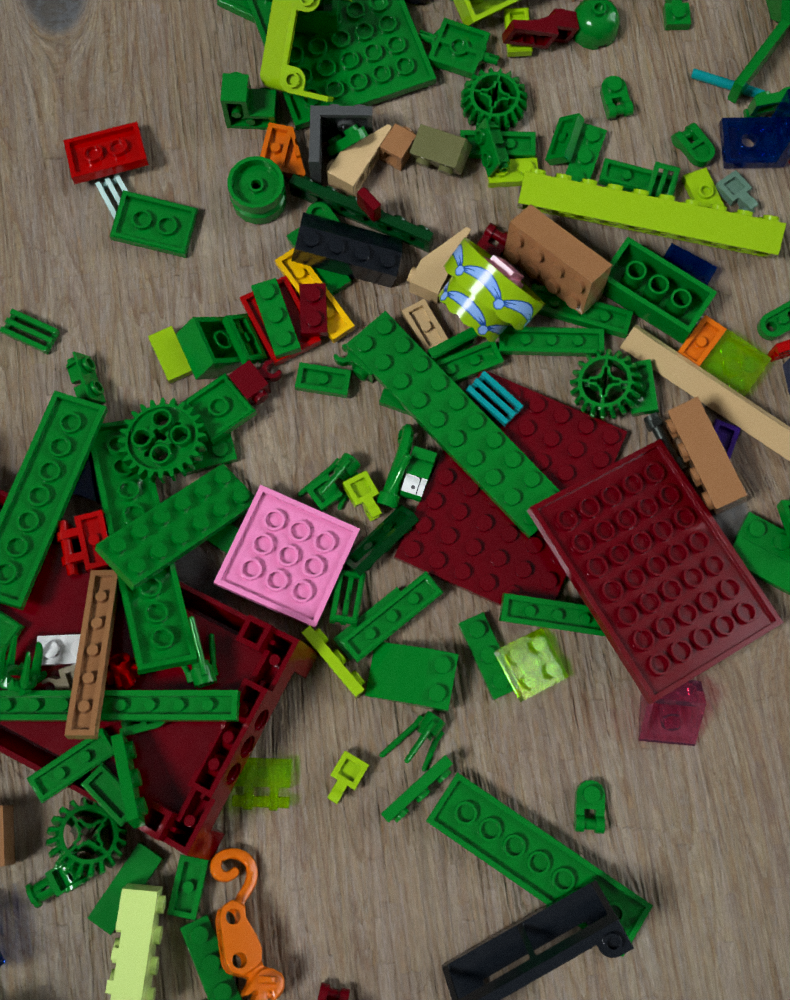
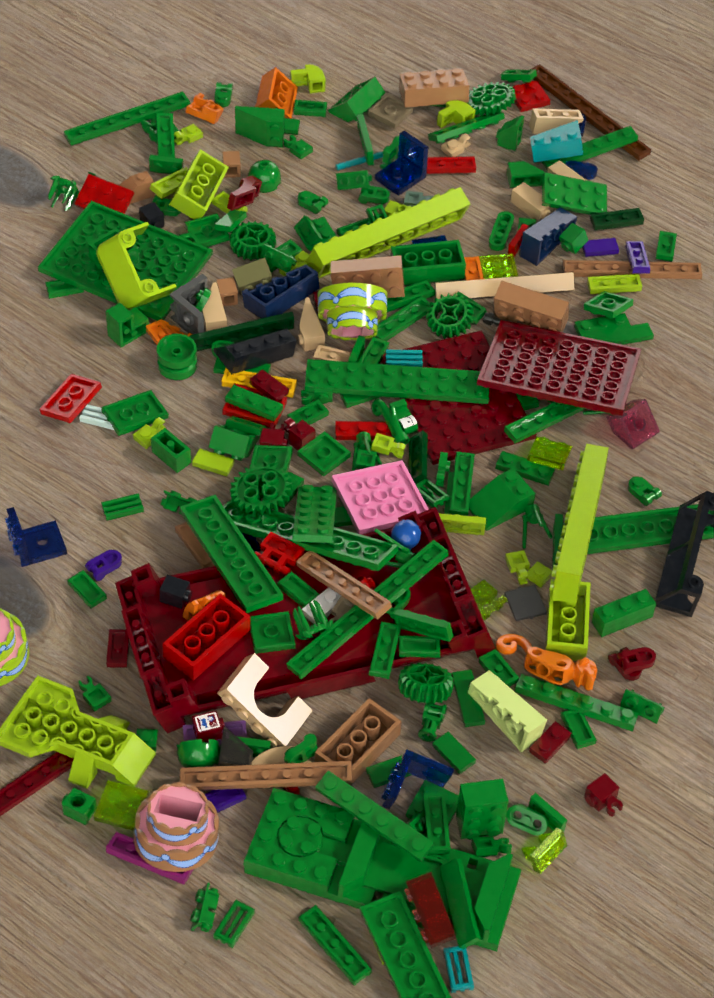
camera: 45 degrees left, 25 degrees down
dark red tile [357,187,381,222] -> none
none -> lime plate [133,417,166,449]
none -> green brick [151,428,191,473]
none -> green tile [215,210,247,232]
none -> dark blue wedge [242,265,320,319]
none -> green tile [277,571,320,608]
none -> dark red brick [284,417,316,451]
none -> green plate [297,431,351,477]
none -> red plate [335,421,392,441]
none -> green hinge [336,170,372,190]
none -> blue hair [391,519,421,550]
none -> green tile [432,731,476,774]
none -> green plate [436,452,451,487]
none -> dark grey piece [504,585,547,621]
none -> lime plate [526,561,552,587]
none -> lime brick [545,579,591,661]
none -> lime brick [550,443,609,604]
none -> green brick [591,589,656,638]

